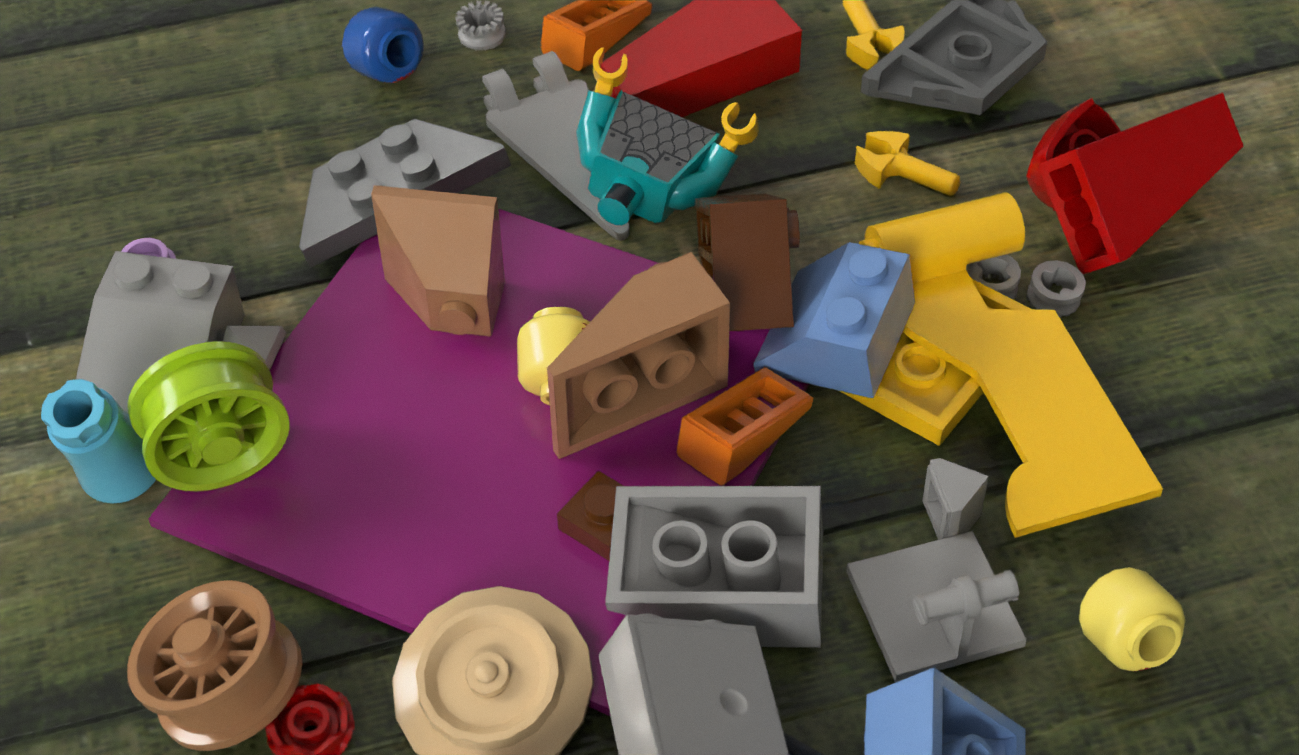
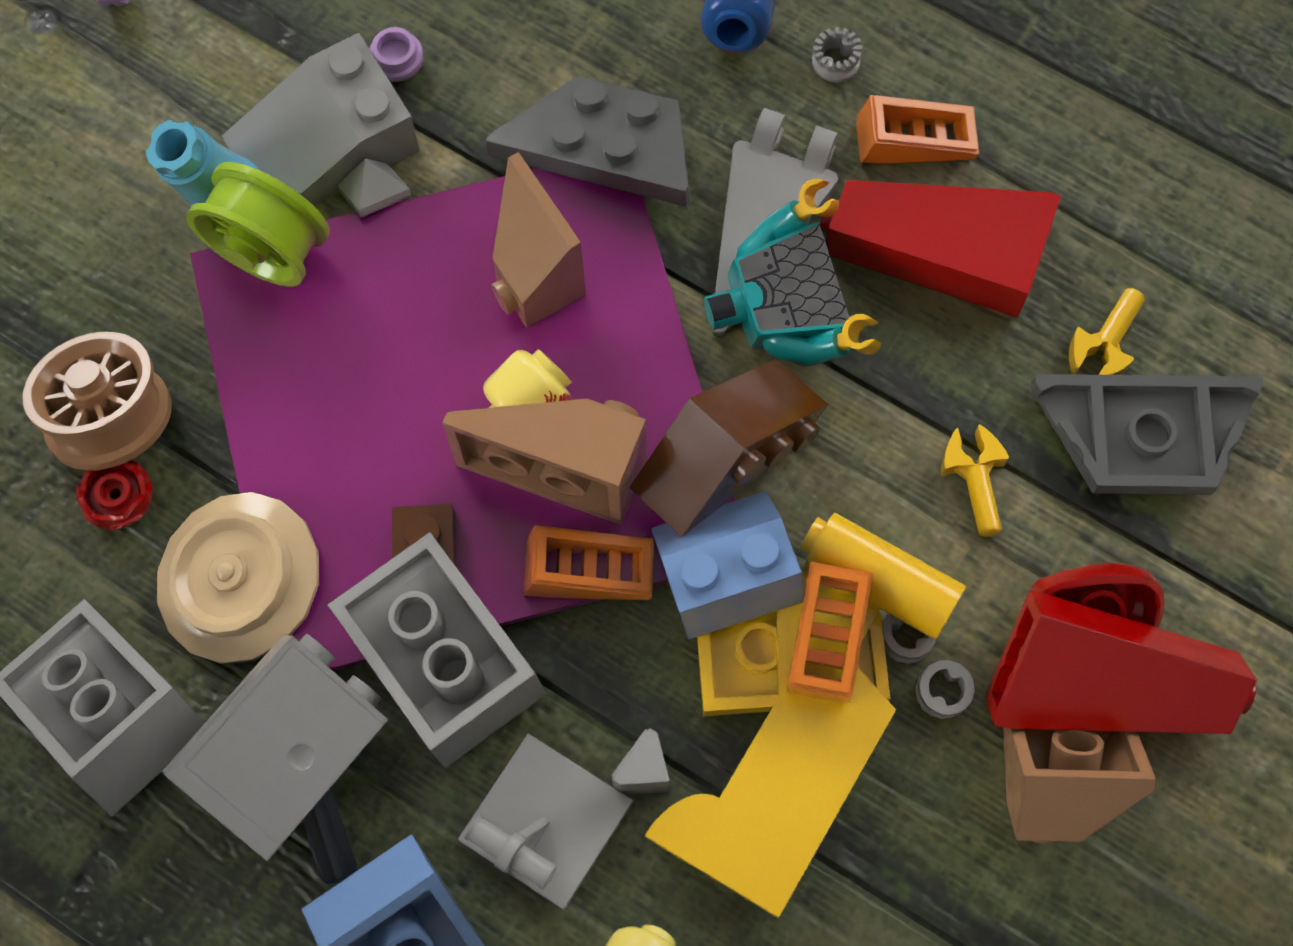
camera: 50 degrees right, 20 degrees up
none -> orange slope [787,561,873,703]
none -> medium nougat slope [1004,728,1156,844]

